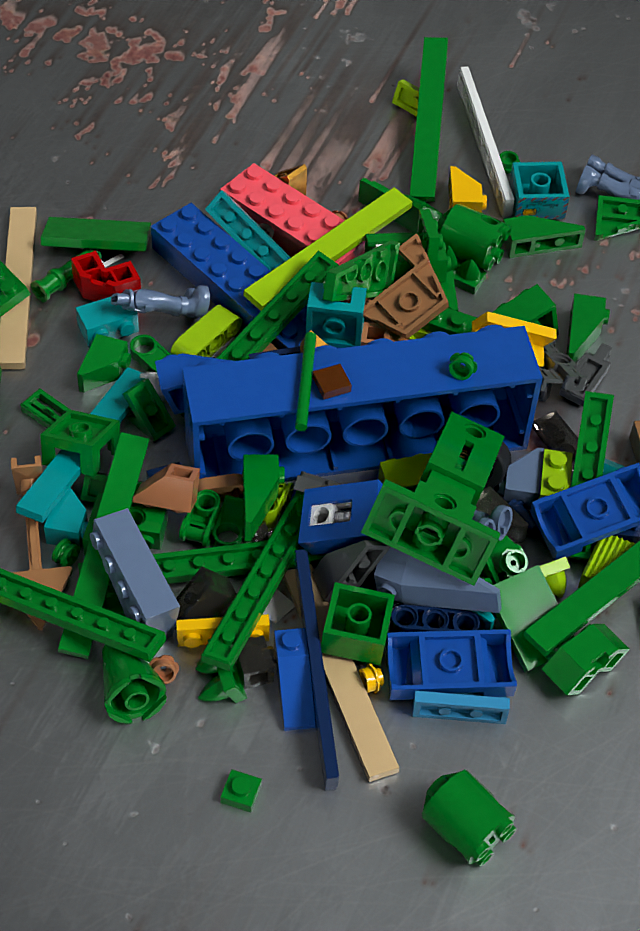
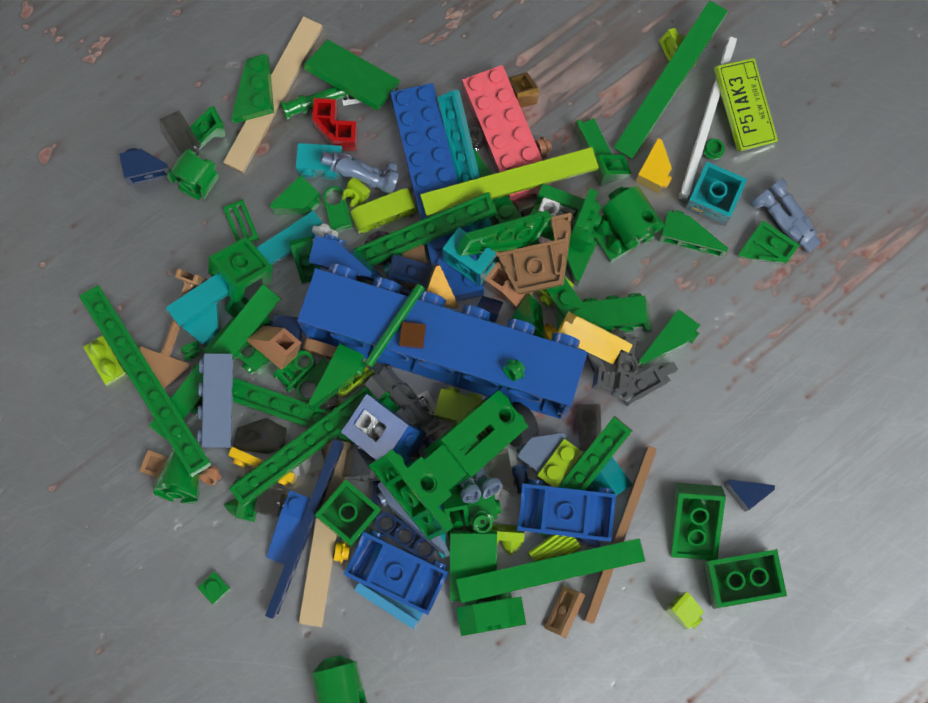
camera: 30 degrees right, 25 degrees up
none -> medium nougat plate [139,450,168,478]
none -> lime tile [342,178,370,207]
none -> lime tile [714,58,778,152]

